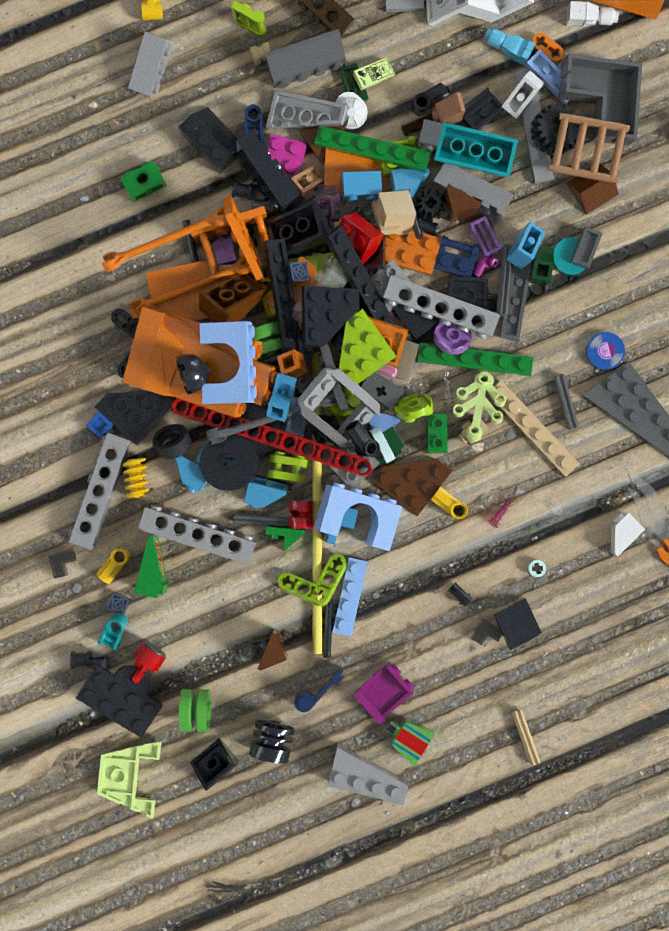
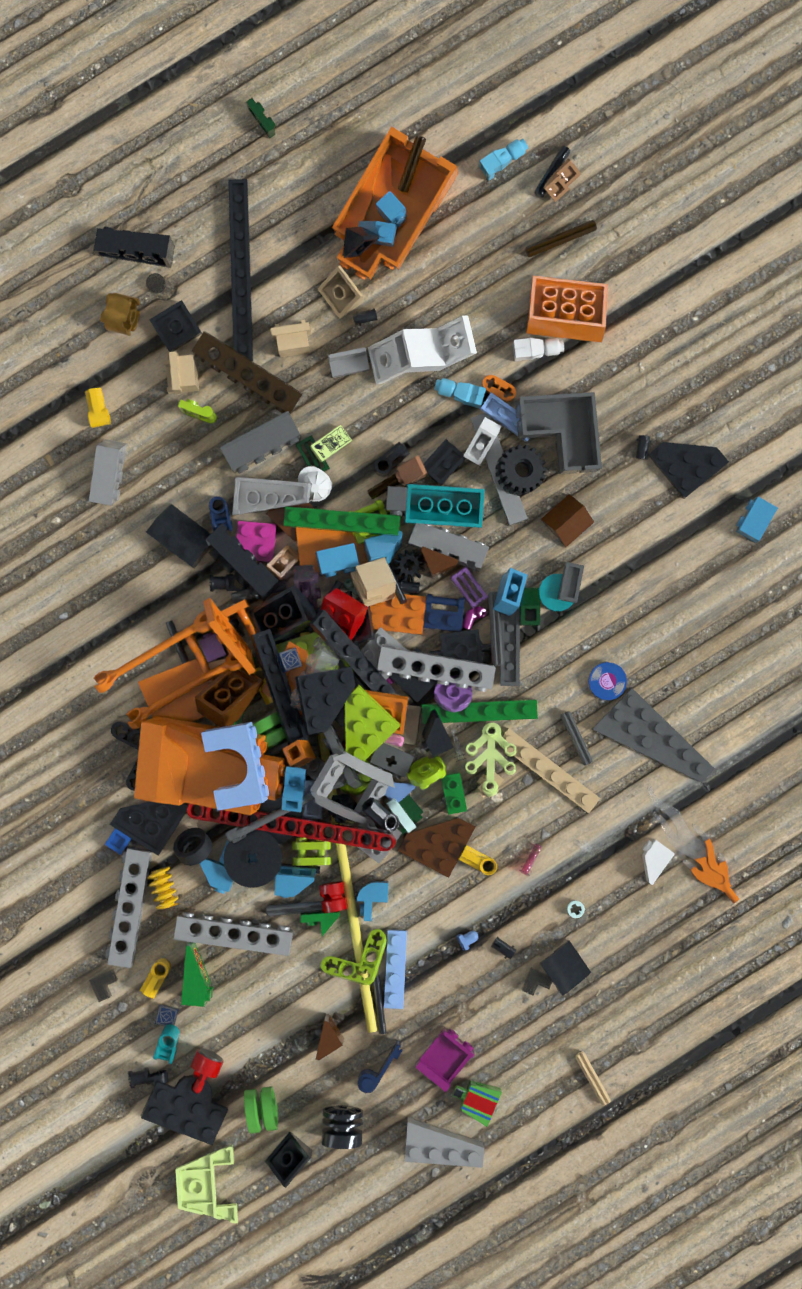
camera: 15 degrees left, 0 degrees up
green brick [121,161,167,203] -> none
black cylinder [176,353,210,395] -> none
tan wheel [250,42,271,66] -> none
light blue arch [314,482,402,551] -> none
medium nougat bar [548,113,630,183] -> none
none -> black slope [421,709,454,757]
none -> medium blue piece [456,931,478,950]

